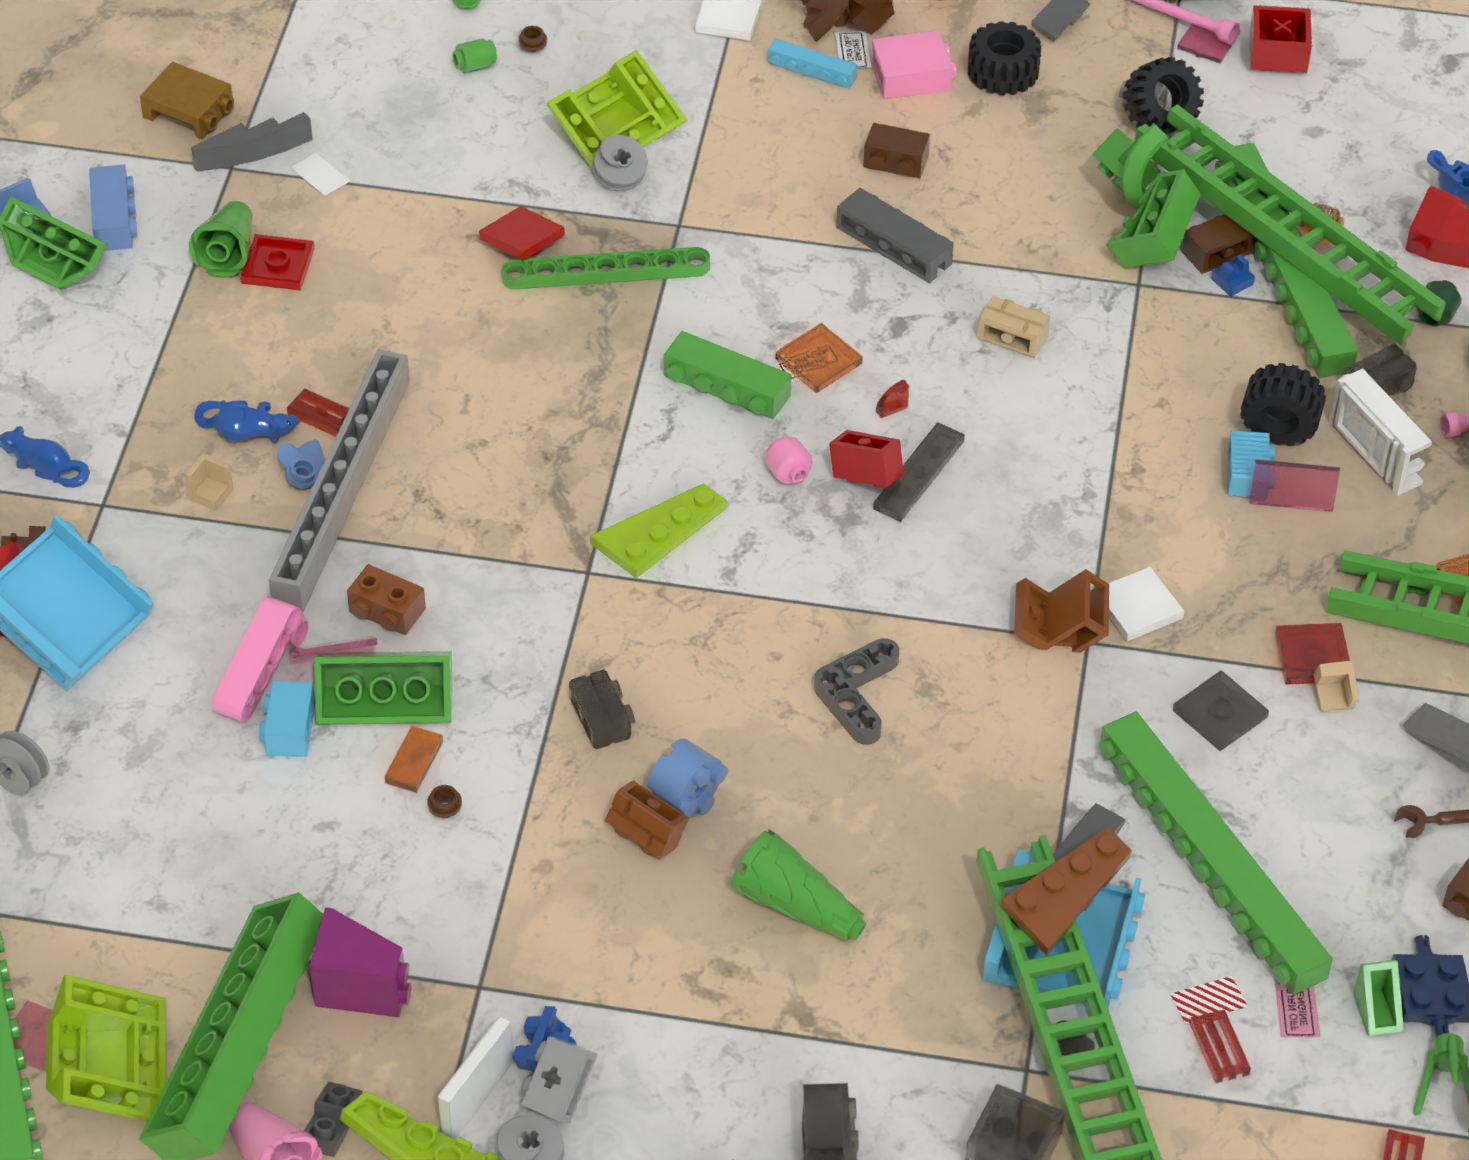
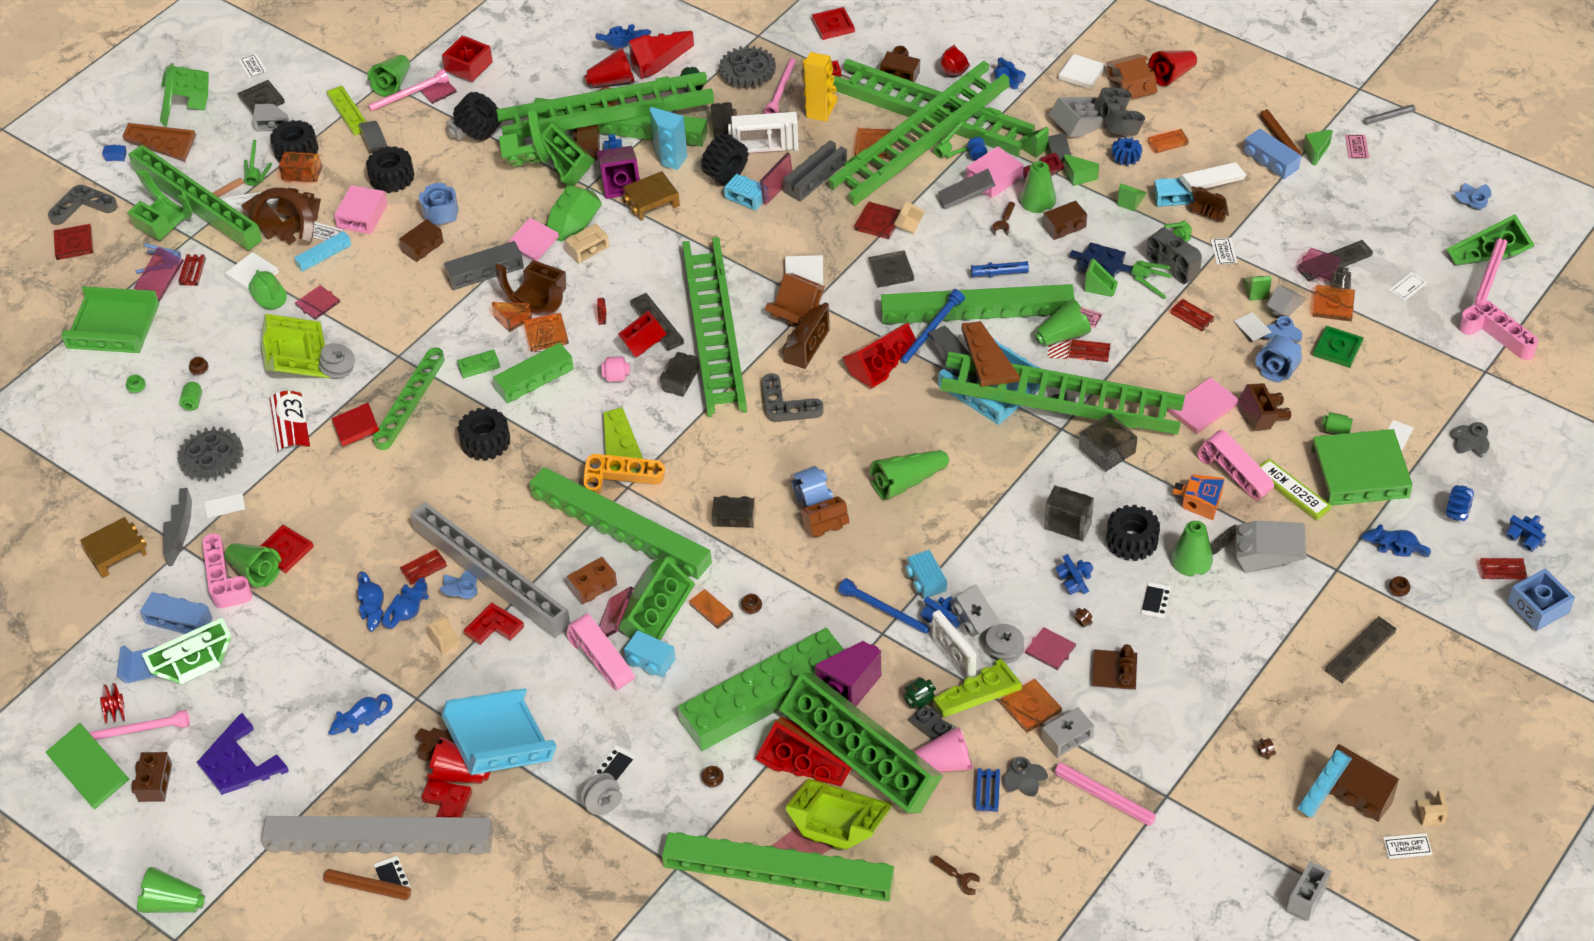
camera: 60 degrees left, 0 degrees up
none -> dark grey gear [177,426,244,482]
none -> bright pink beam [203,533,253,608]
none -> bright green piece [248,270,287,309]
none -> sticker [268,391,310,453]
none -> clear pink piece [295,285,340,320]
none -> blue animal [358,571,384,632]
none -> medium blue brick [419,183,459,225]
none -> bright green plate [457,349,500,379]
none -> black tyre [458,407,511,461]
none -> red plate [464,602,524,645]
none -> clear orange slope [492,302,532,333]
none -> reddish brown piece [495,260,566,314]
none -> bright pink tile [508,218,559,261]
none -> bright green brick [529,467,712,580]
none -> bright green wedge [547,185,602,242]
none -> light orange beam [583,454,665,494]
none -> red cone [584,48,635,87]
none -> black sticker [592,745,636,781]
none -> magenta slope [596,145,640,199]
none -> pearl gold panel [622,171,680,221]
none -> medium azure slope [649,107,687,170]
none -> clear smoke brick [660,352,699,397]
none -> bright green brick [678,627,844,751]
none -> bright green ladder [682,237,747,417]
none -> reddish brown plate [702,766,724,787]
none -> red wedge [755,716,852,786]
none -> reddish brown slope [782,302,830,369]
none -> dark grey brick [783,140,847,202]
none -> blue piece [838,578,930,634]
none -> red wedge [843,323,916,388]
none -> blue piece [901,289,965,363]
none -> dark green head [902,677,936,709]
none -> medium azure brick [905,549,947,599]
none -> blue pin [971,261,1029,278]
none -> bright green cone [1035,299,1091,346]

